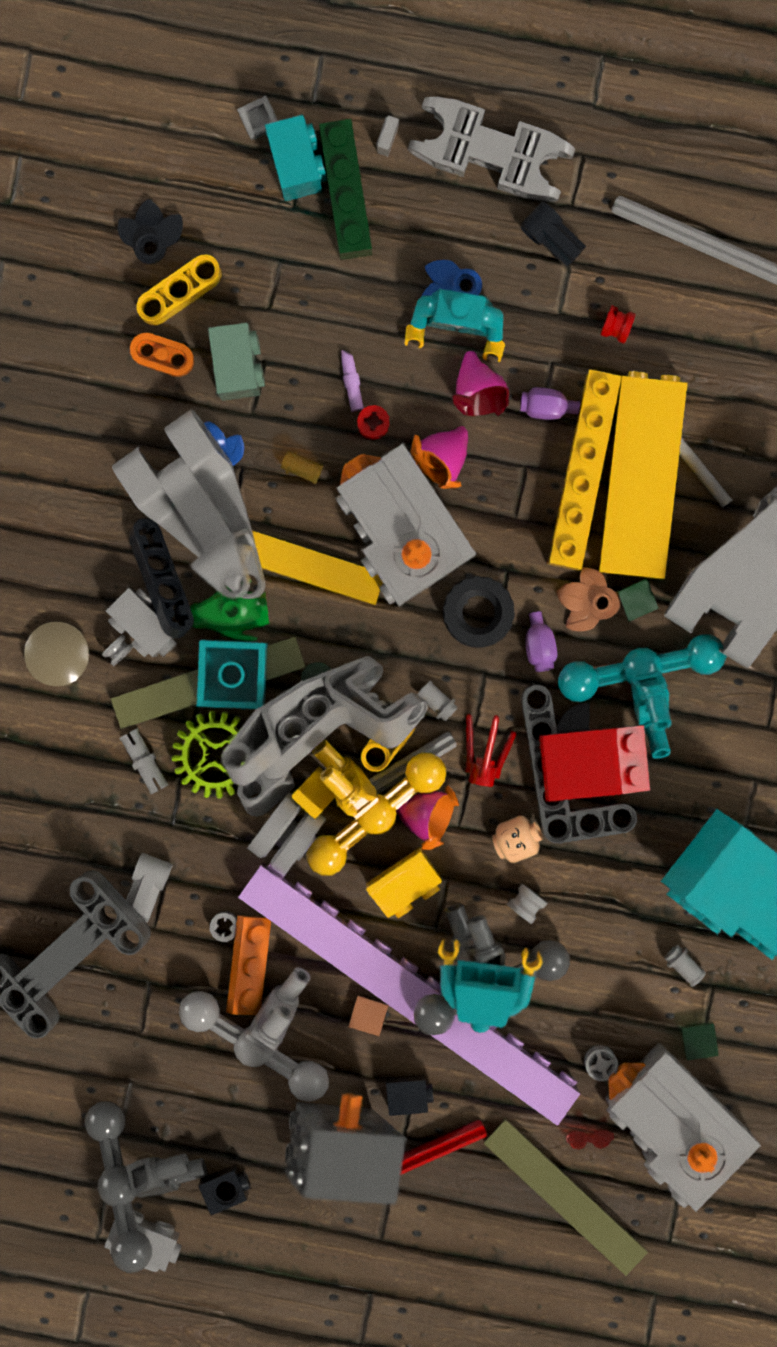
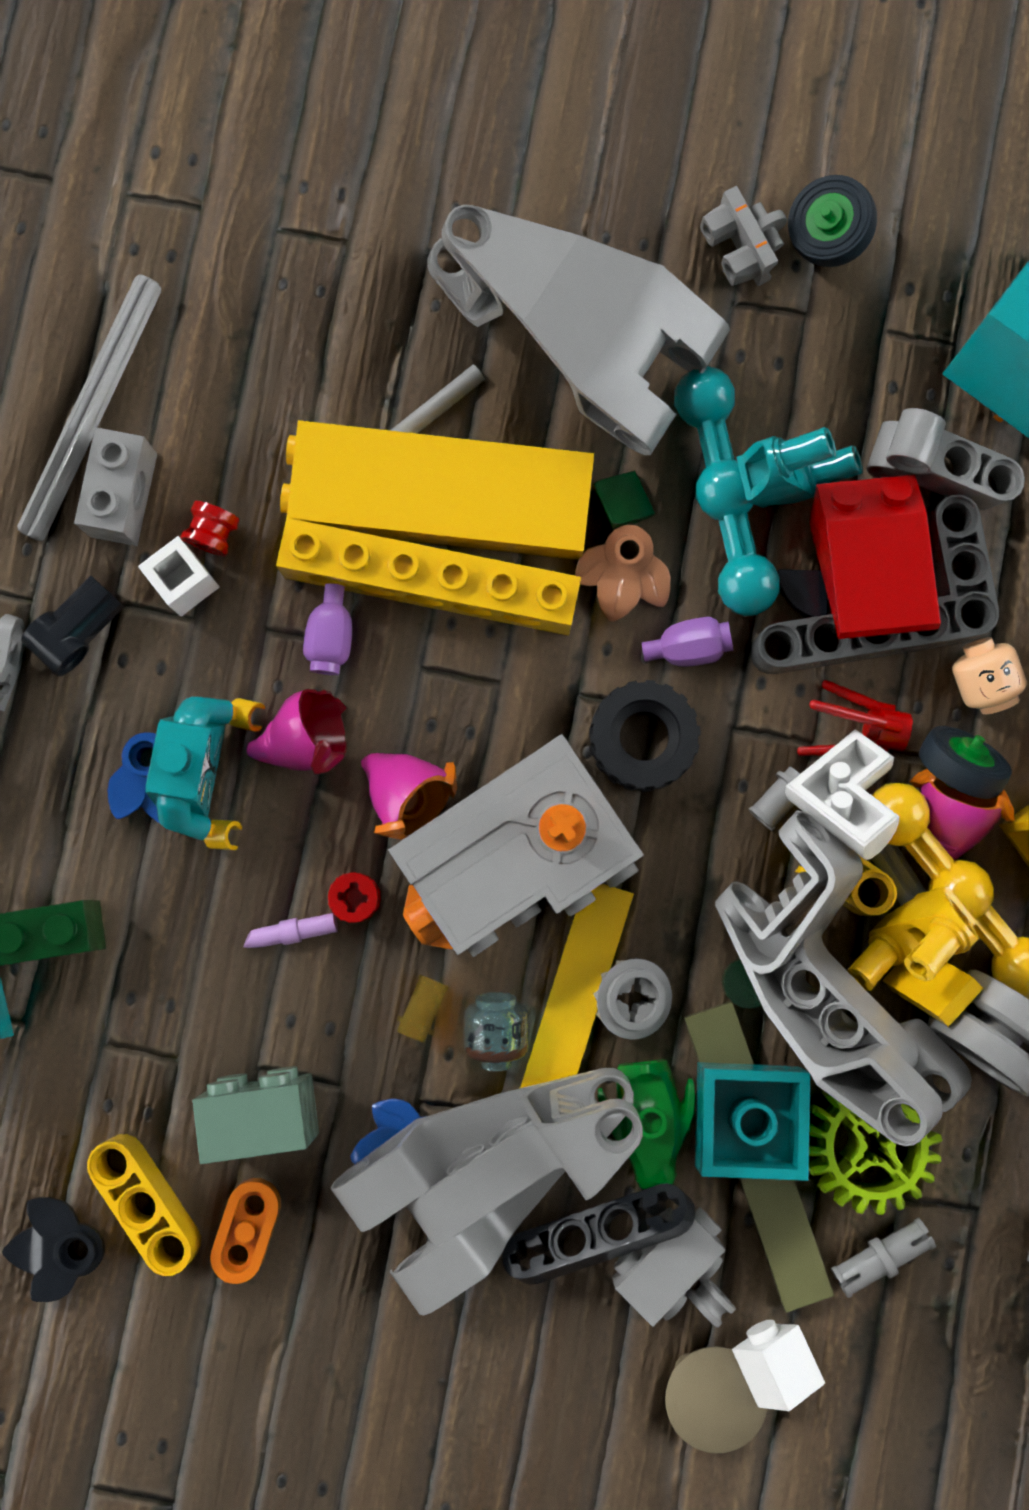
camera: 90 degrees left, 5 degrees down
none -> light grey brick [74,427,157,546]
none -> white brick [138,536,220,616]
none -> clear light blue head [463,992,529,1071]
none -> light grey gear [593,957,672,1040]
none -> white brick [732,1320,825,1411]
none -> white brick [785,729,900,860]
none -> light grey piece [866,408,1025,510]
none -> black wheel [919,726,1012,799]

